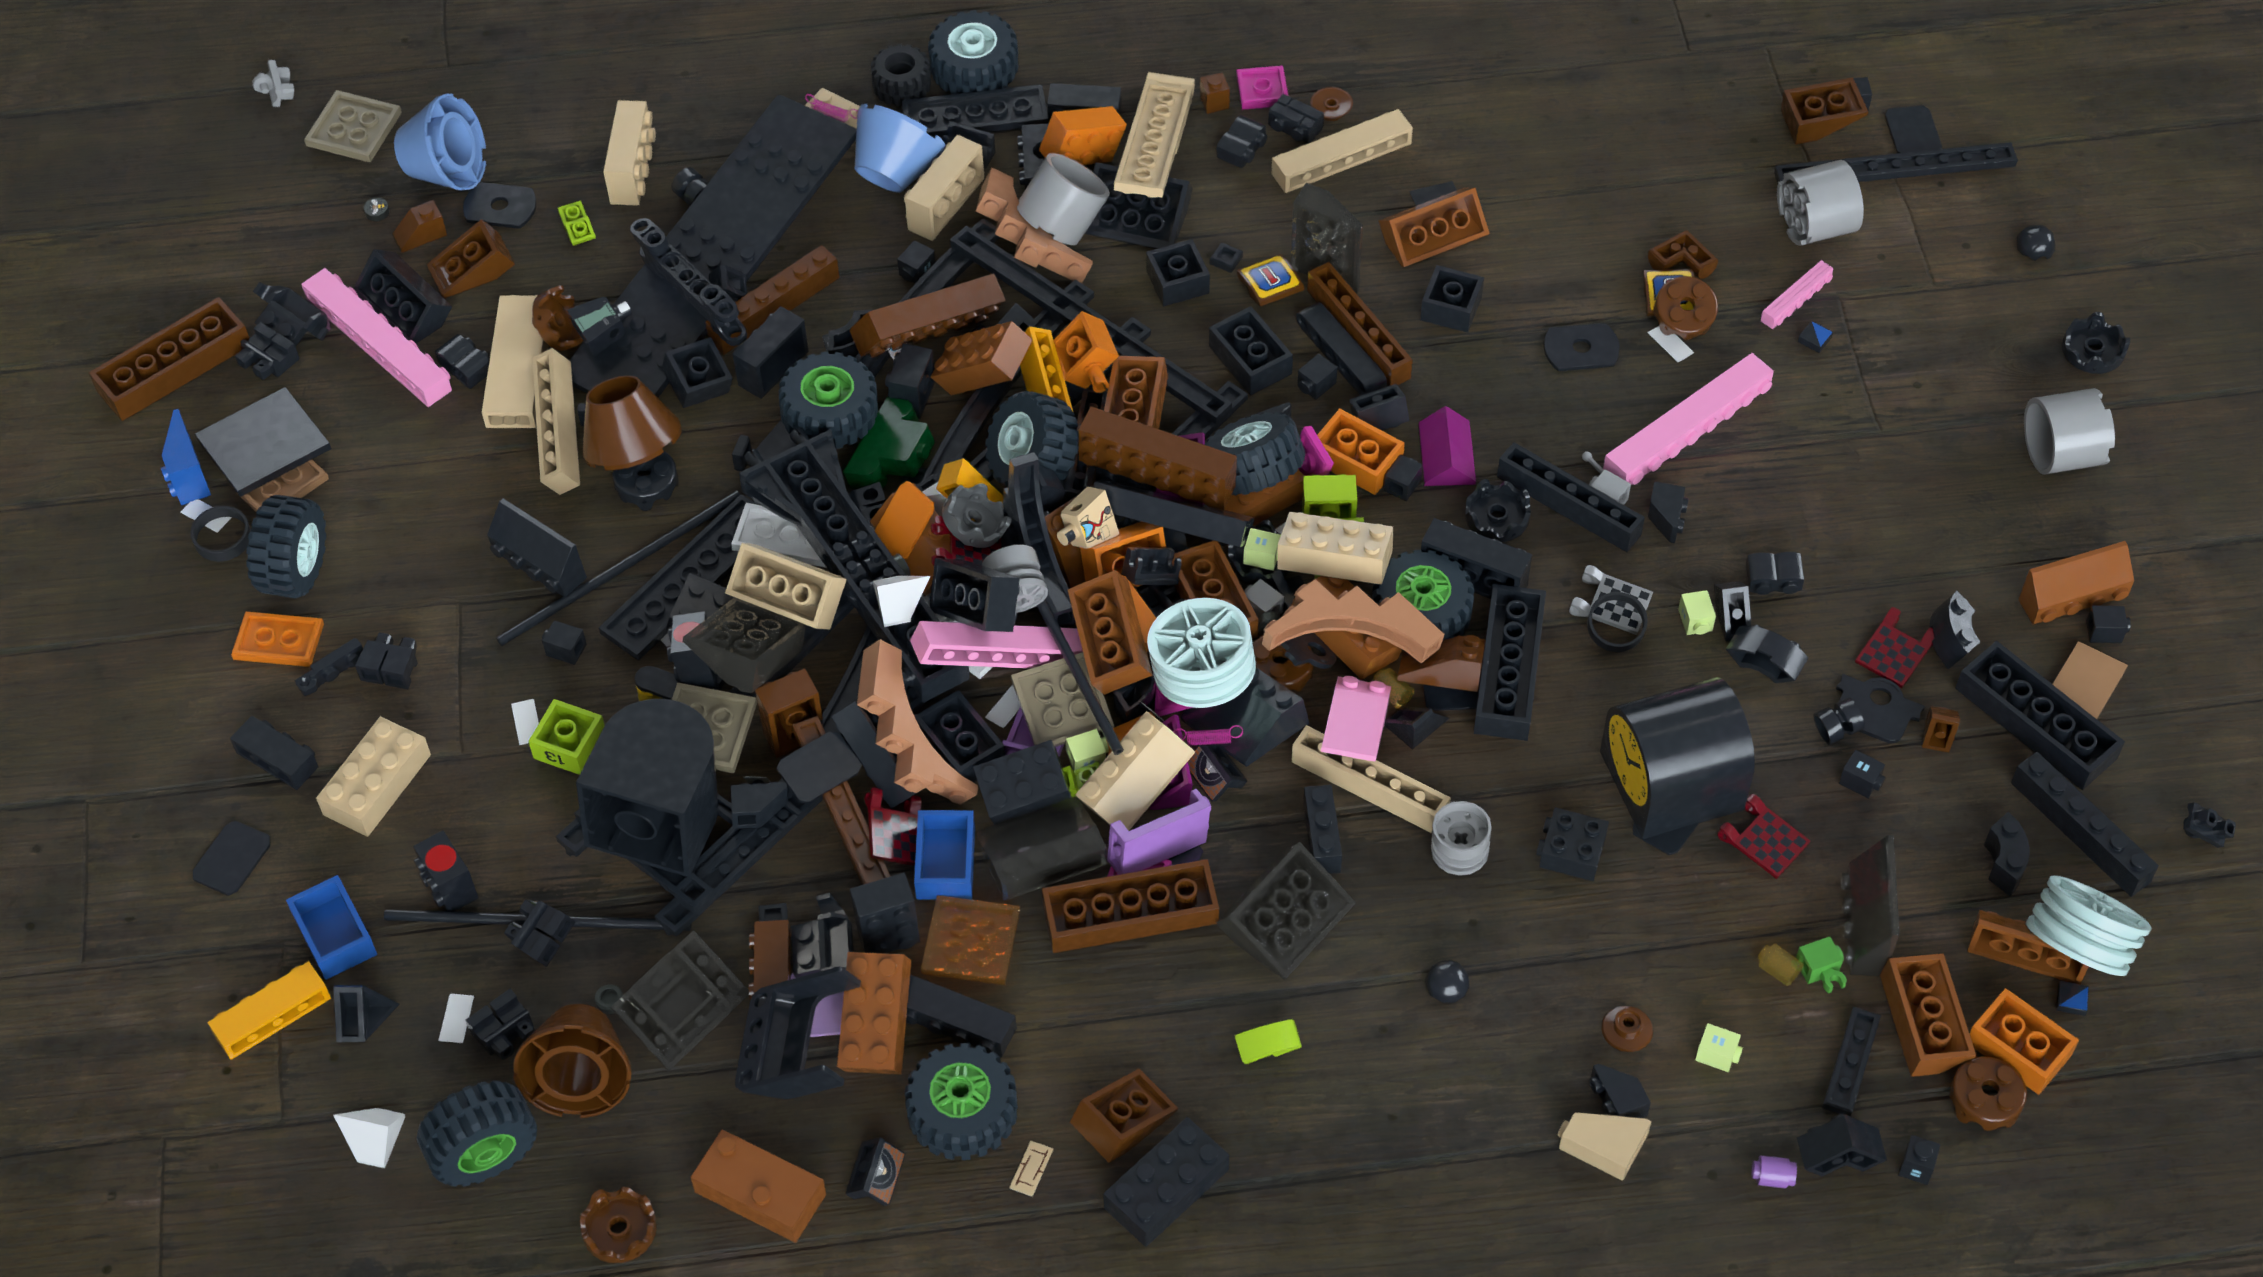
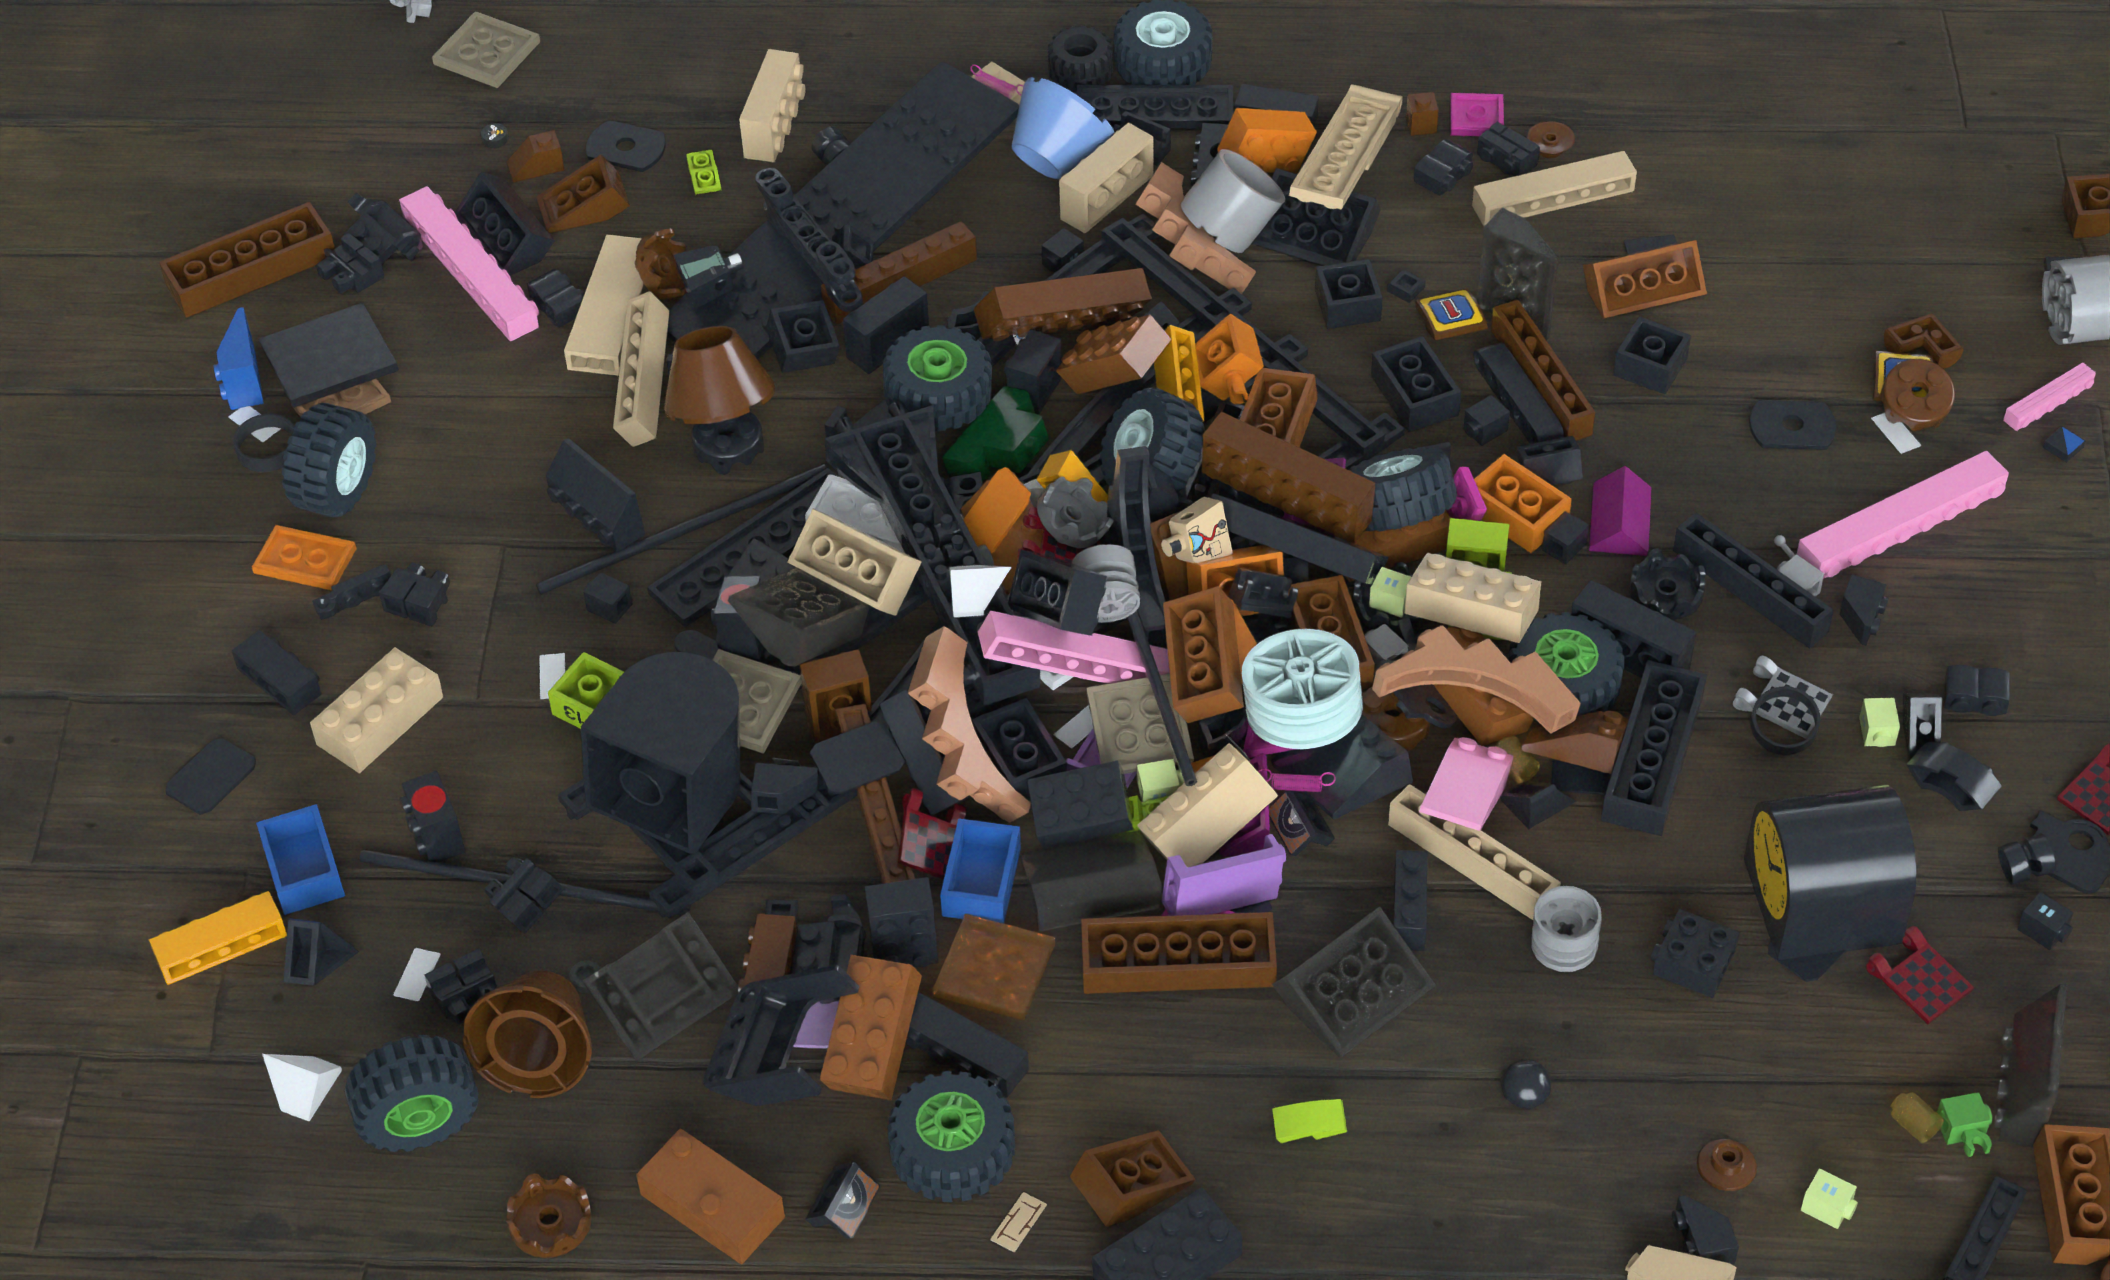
camera: 10 degrees right, 5 degrees down
medium blue cone [394,94,486,190] -> none

